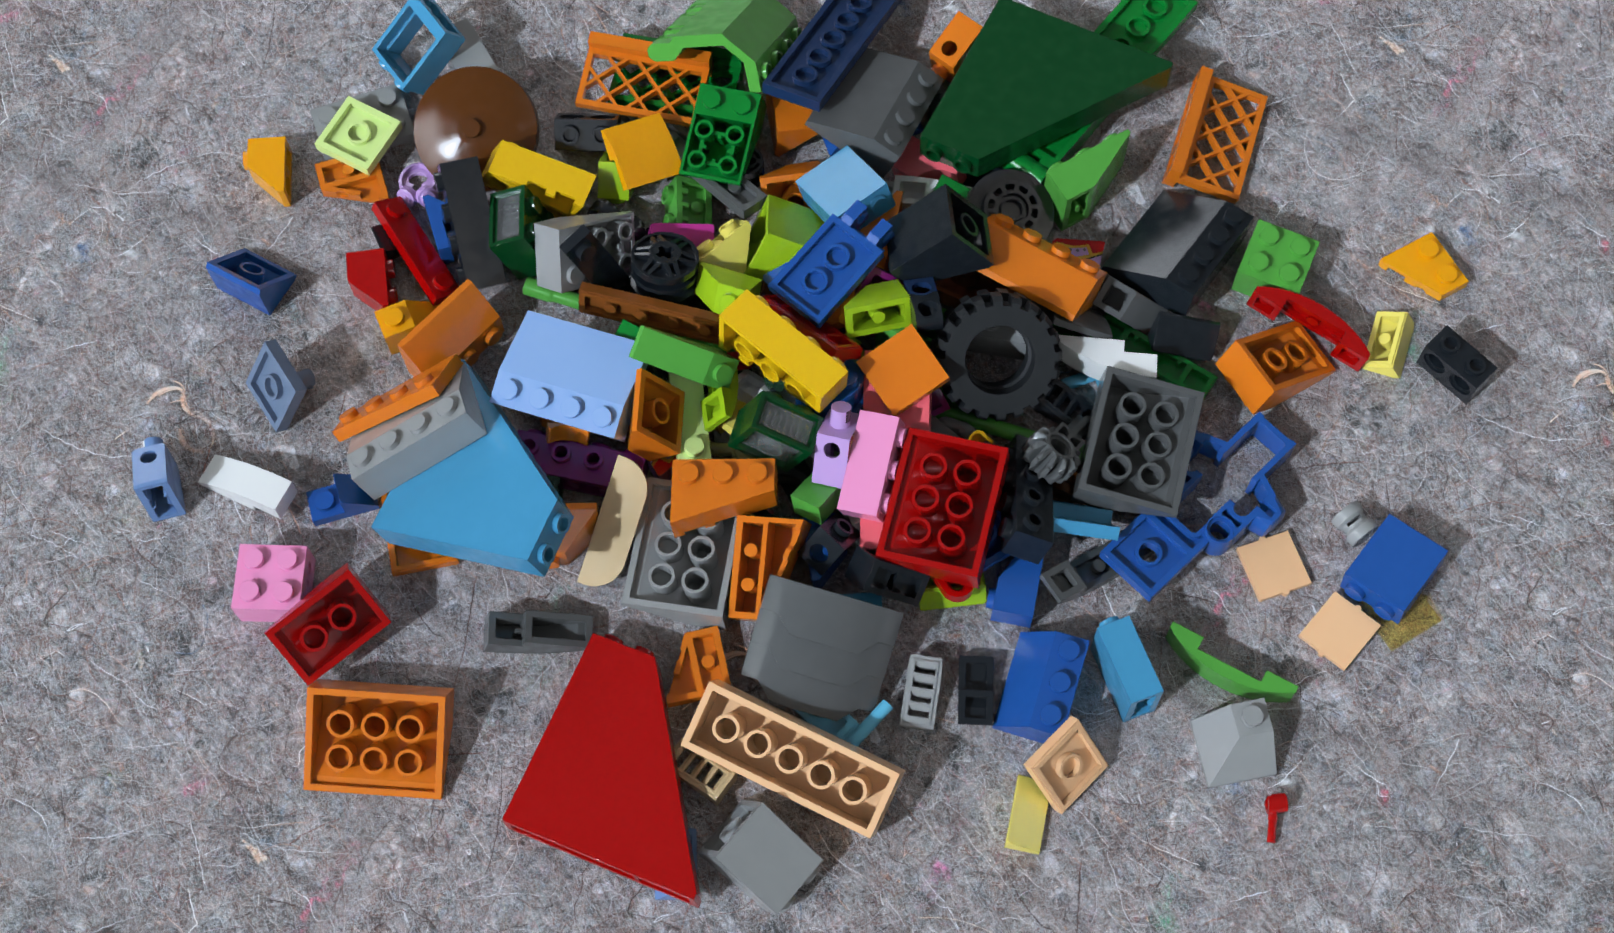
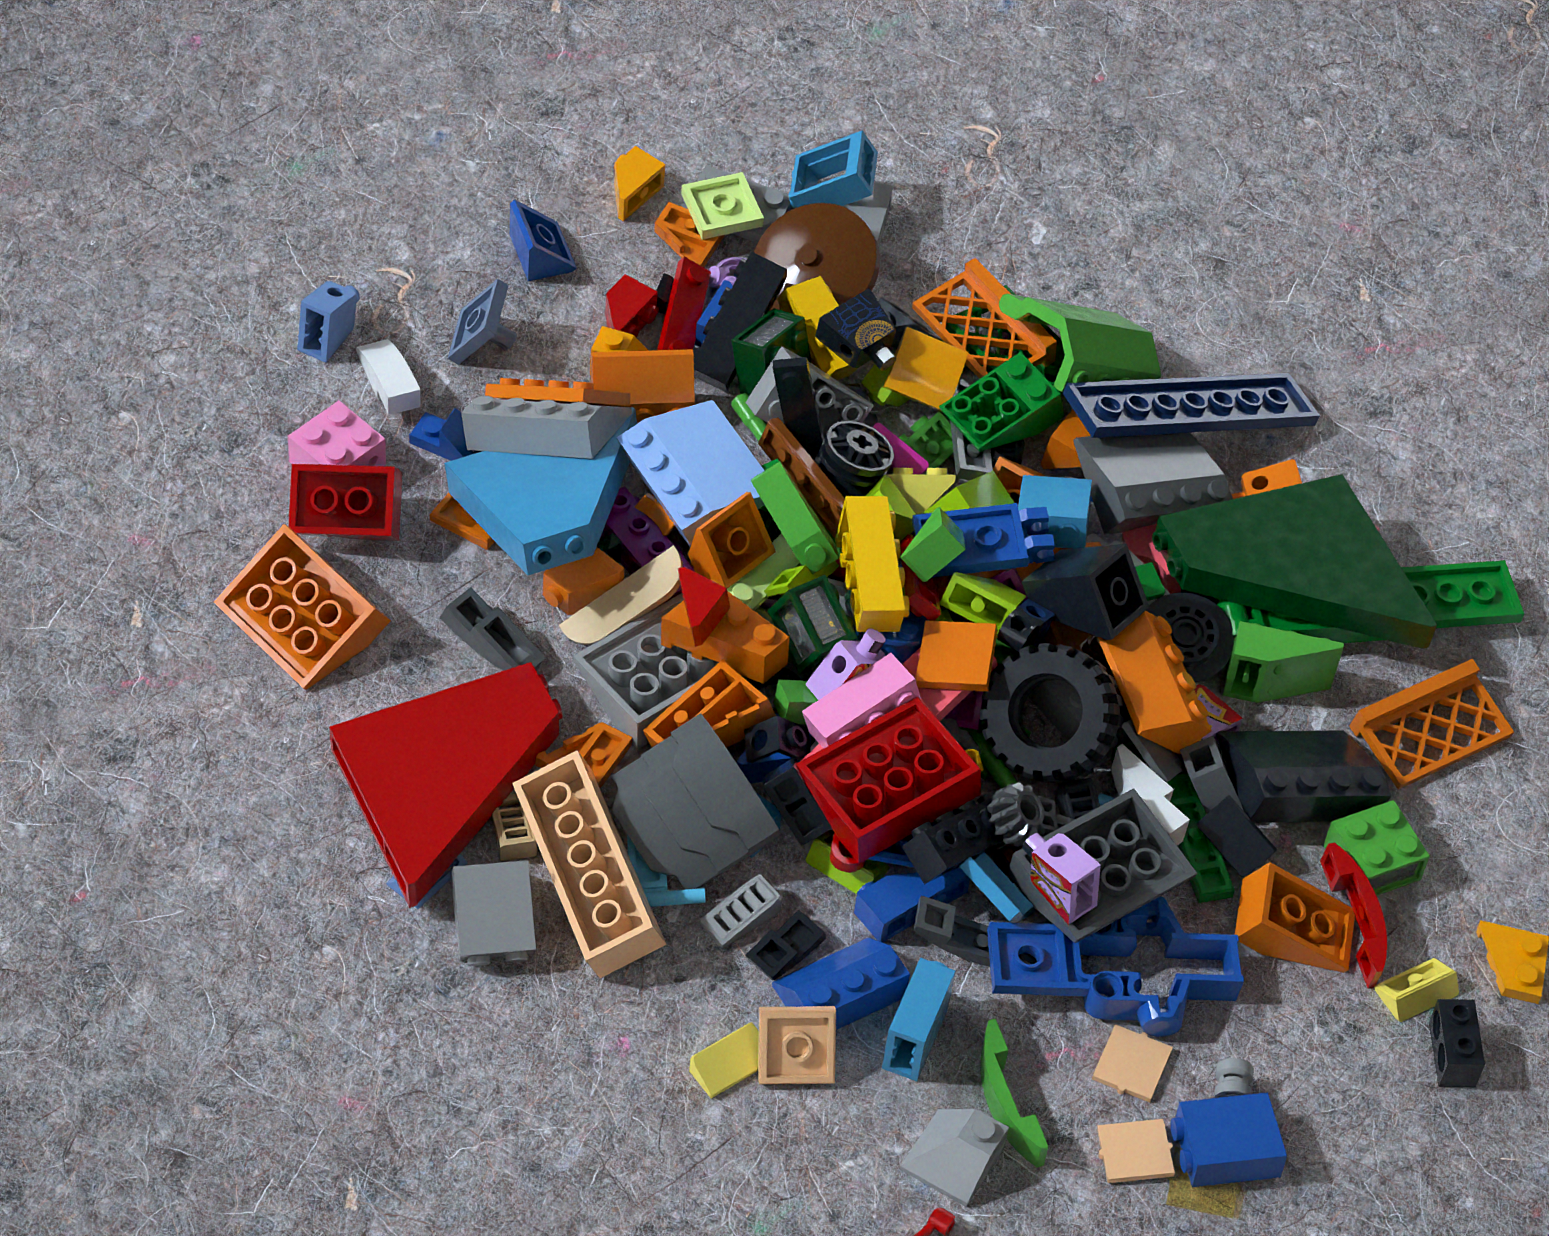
camera: 35 degrees right, 15 degrees down
none -> red slope [677,567,730,647]
none -> black torso [815,288,896,371]
none -> bright green slope [900,507,966,582]
none -> lavender torso [1022,833,1101,925]

